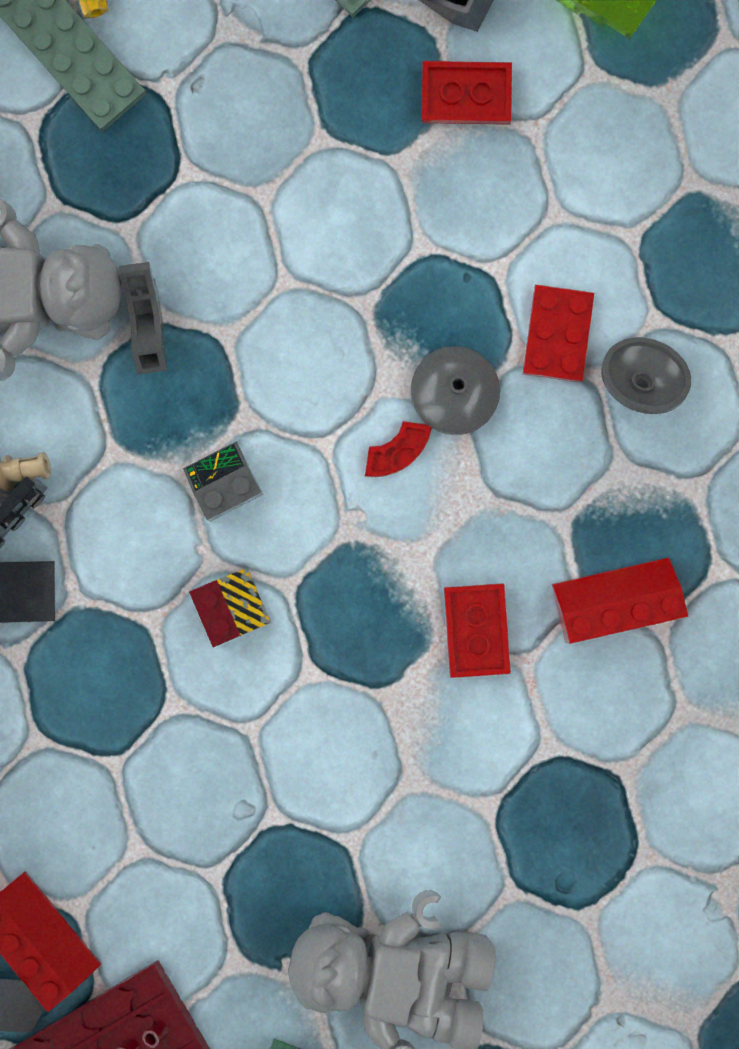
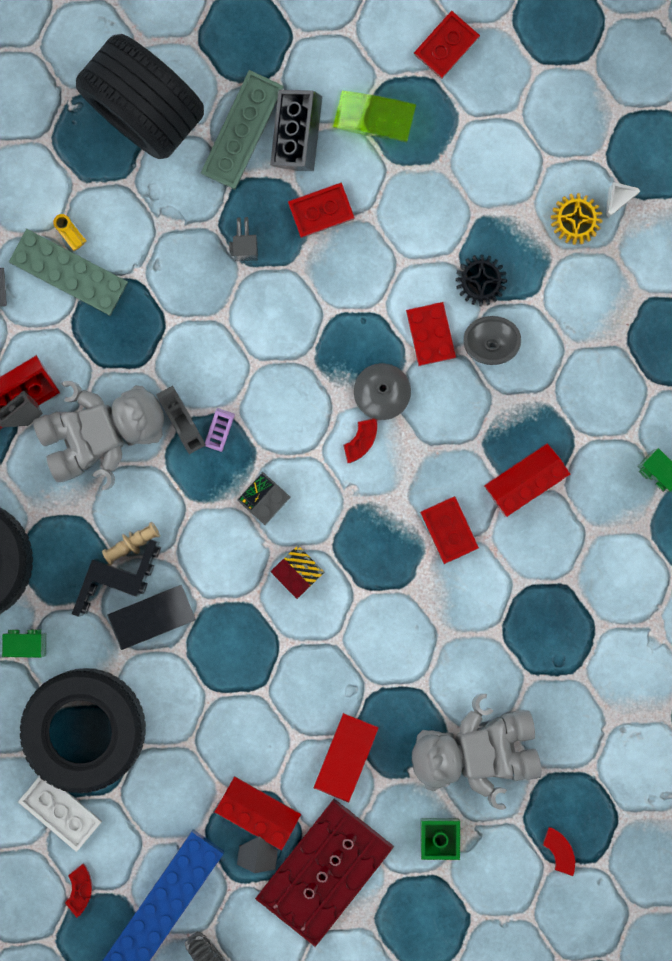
camera: 25 degrees left, 0 degrees up
none -> lavender slope [205,408,235,452]
none -> dark grey brick [229,217,258,261]
none -> red slope [313,713,379,803]
none -> black gear [455,254,507,307]

